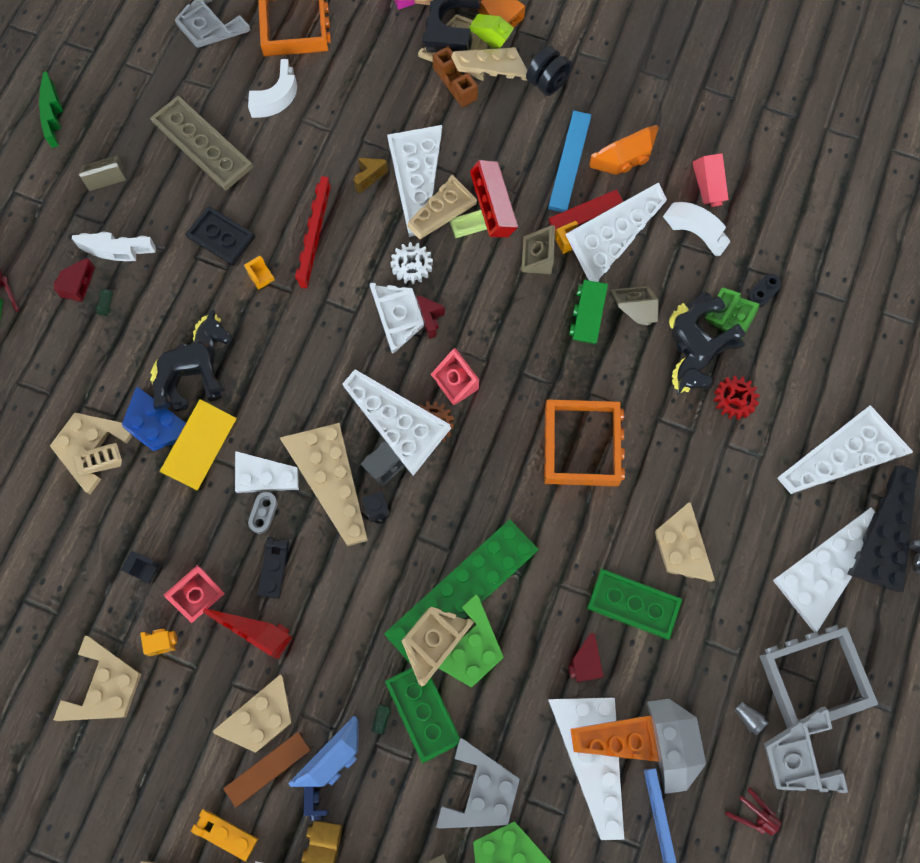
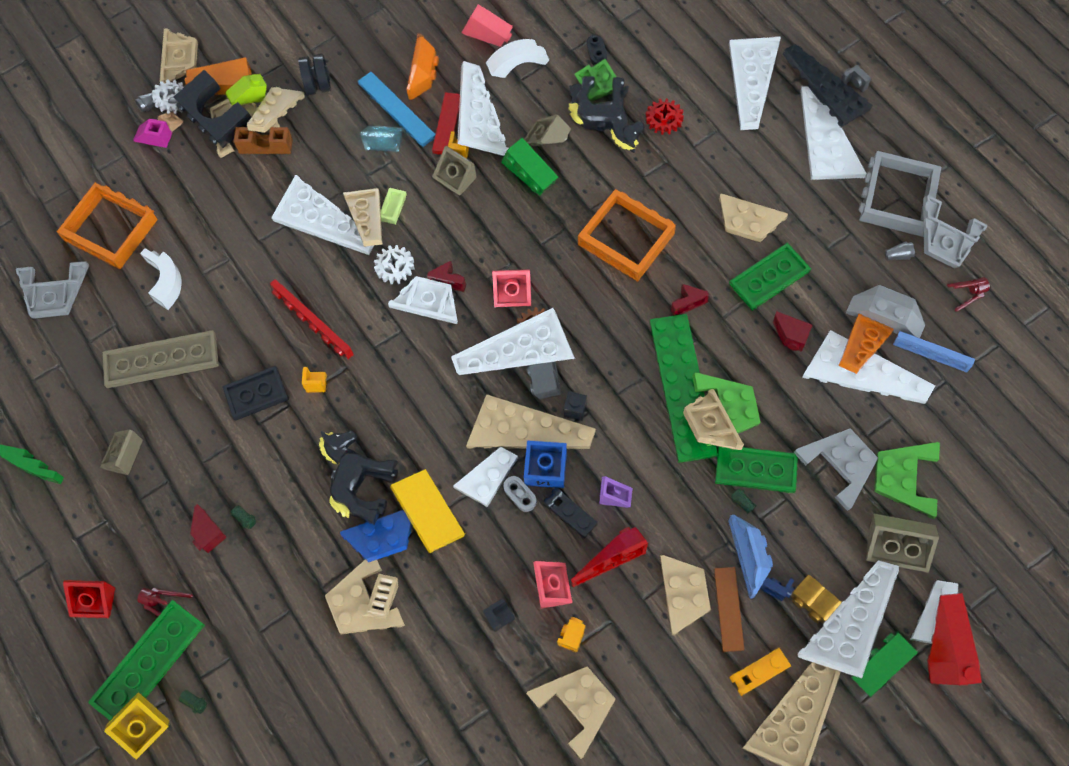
camera: 50 degrees left, 5 degrees down
white slope [72,232,156,261] -> none
pearl gold slope [353,158,388,194] -> none
brick [470,160,518,238] -> none
none -> clear light blue slope [361,125,403,152]
none -> blue brick [524,441,567,488]
none -> medium lavender slope [600,476,633,508]
none -> dark red slope [671,284,709,316]

